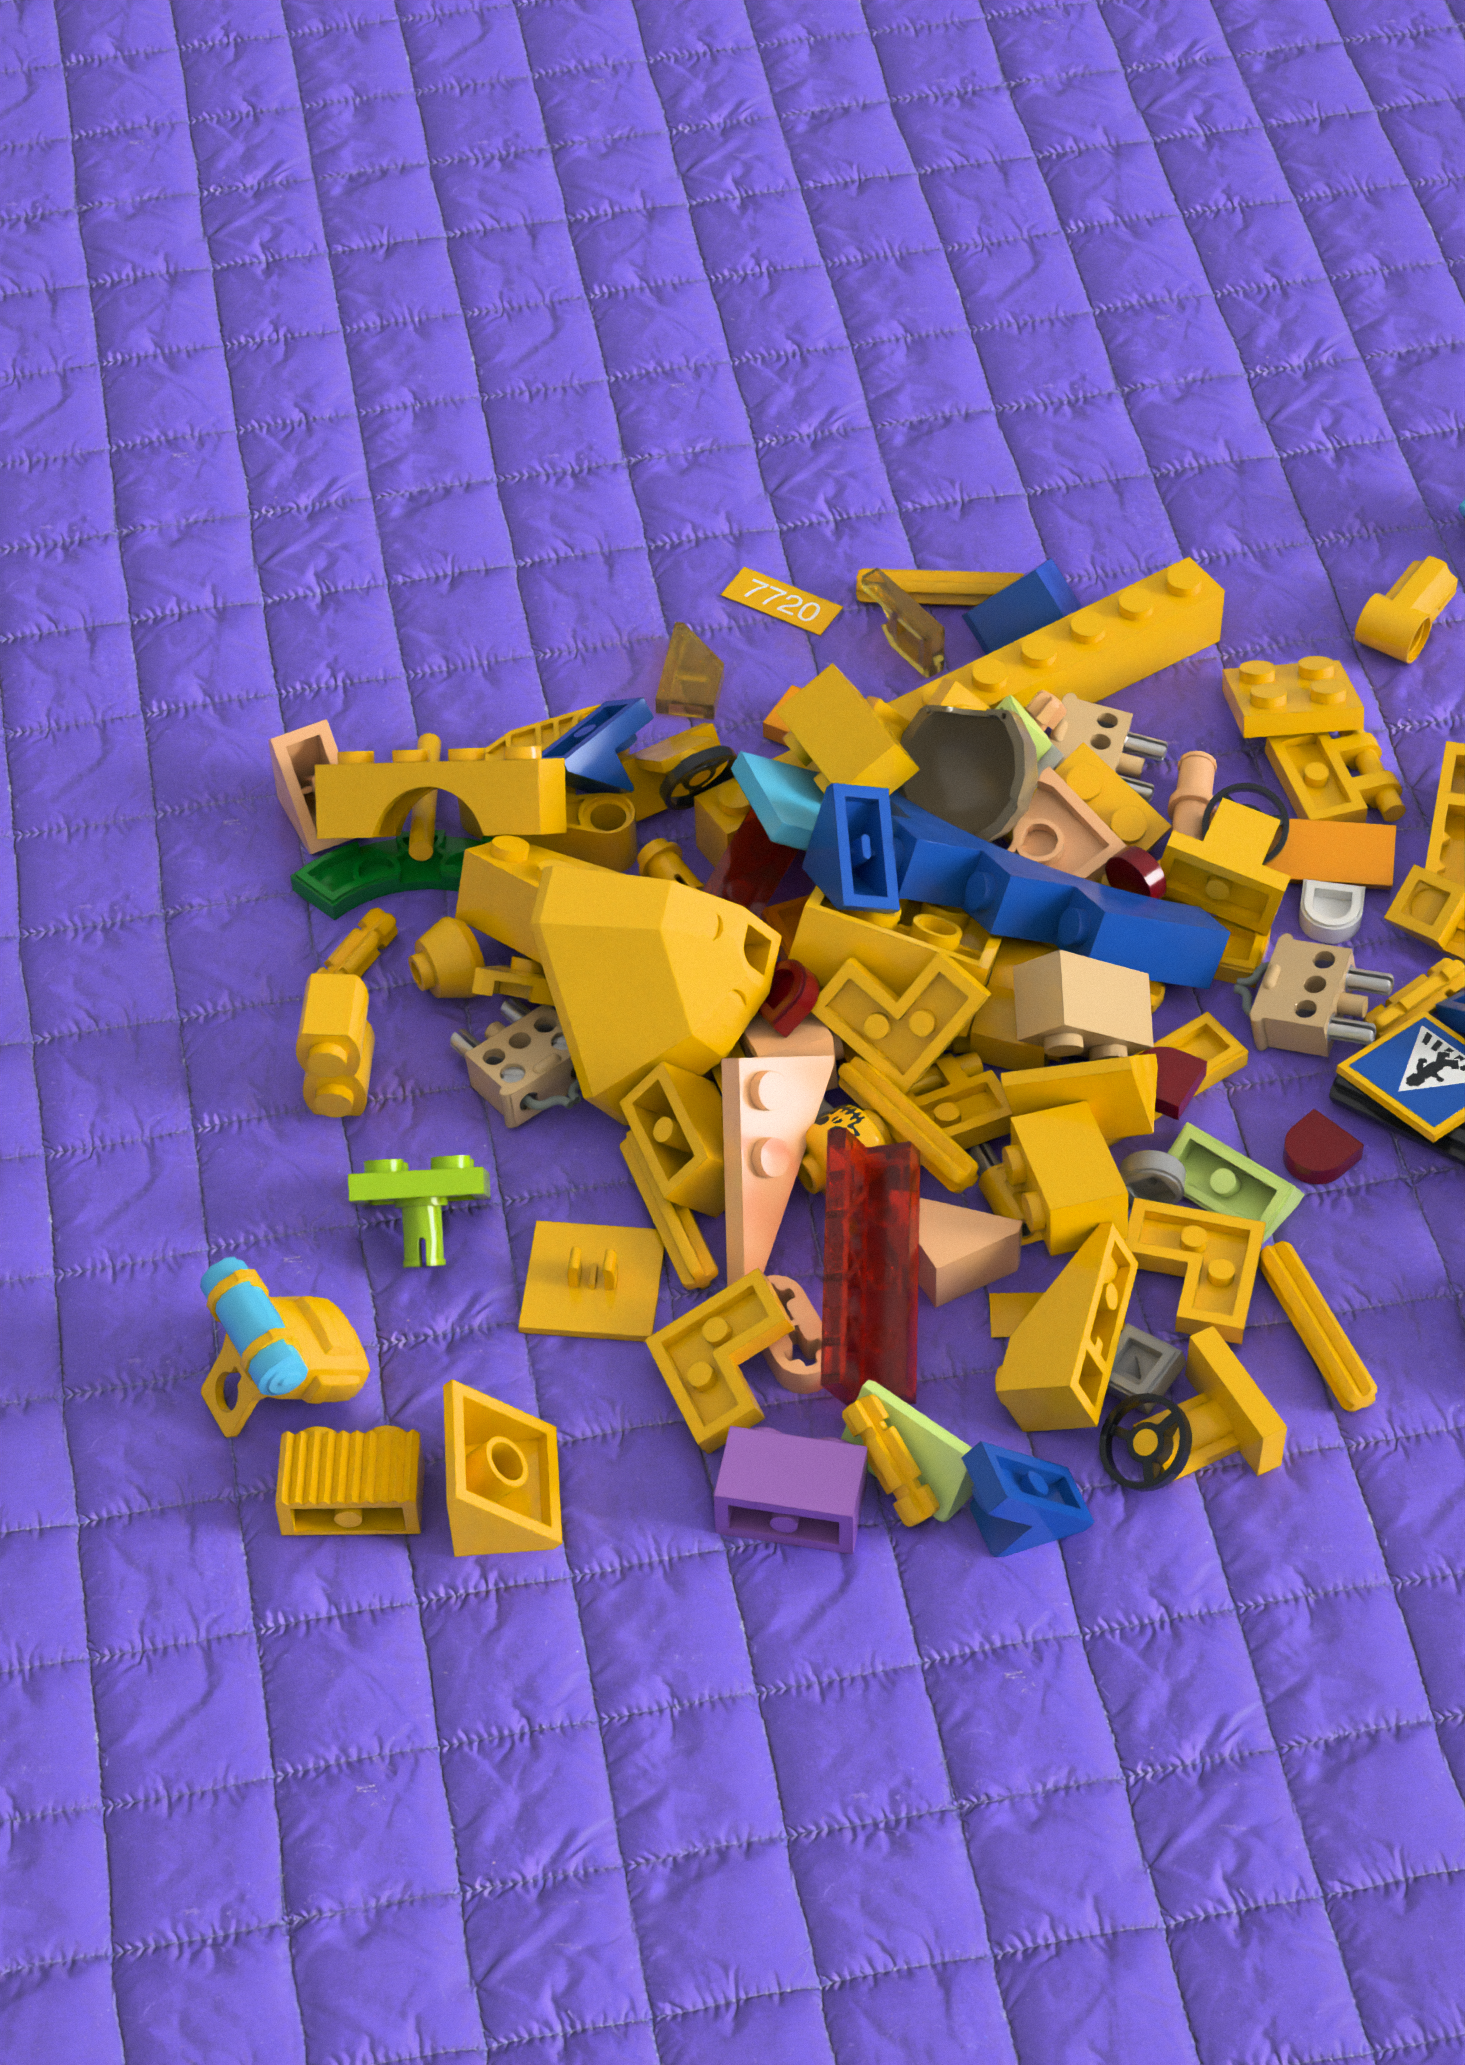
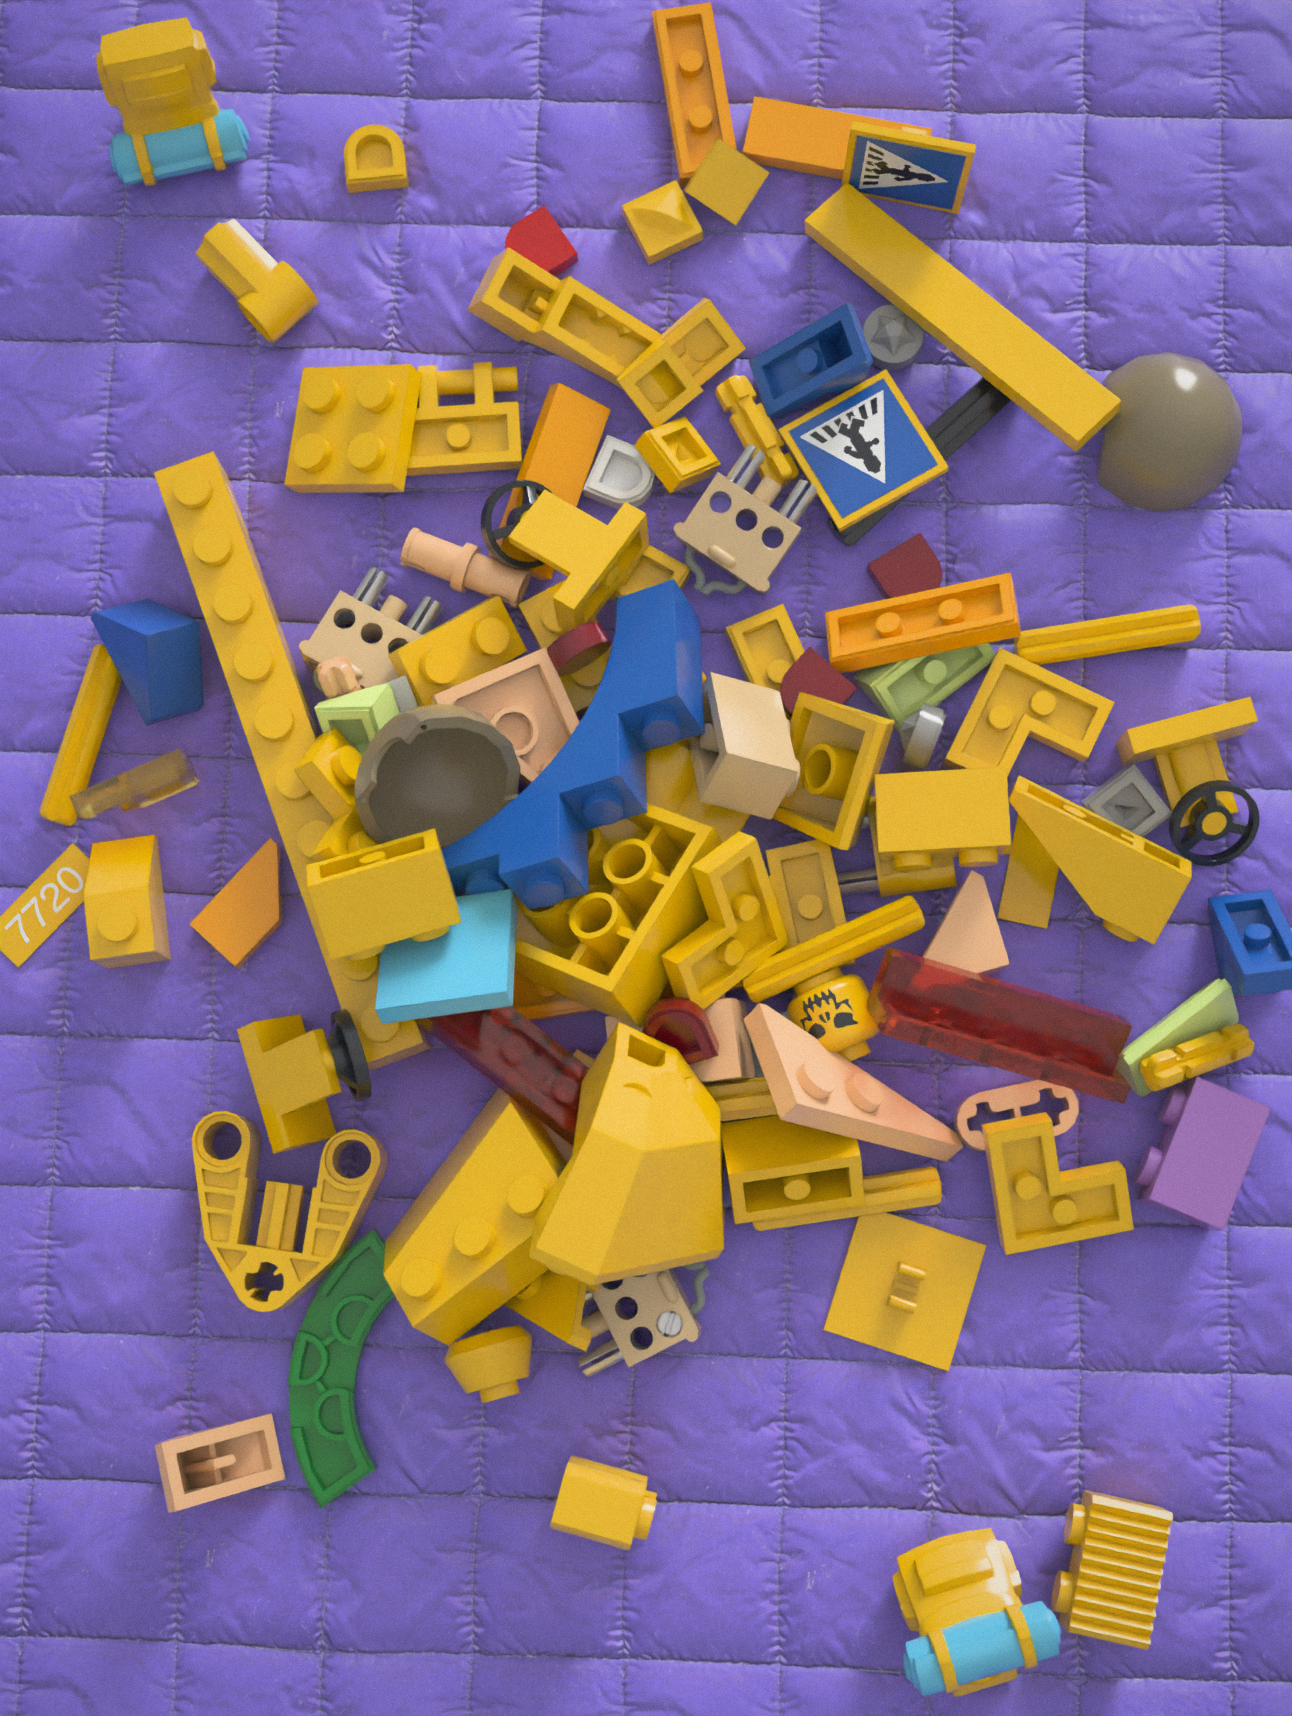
camera: 75 degrees left, 30 degrees up
yellow arch [314,746,567,839] -> none
yellow axle [316,907,398,977] -> none
lime plate [348,1155,491,1268] -> none
yellow bar [408,733,441,861] -> none
yellow slope [443,1379,562,1557] -> none
blue slope [542,697,654,794] -> none
yellow pin [637,838,709,894] -> none
clear yellow tile [655,622,725,719] -> none
blue slope [802,783,900,914] -> none
none -> yellow slope [83,835,171,969]
none -> yellow tile [634,416,721,494]
none -> light orange tile [825,573,1022,673]

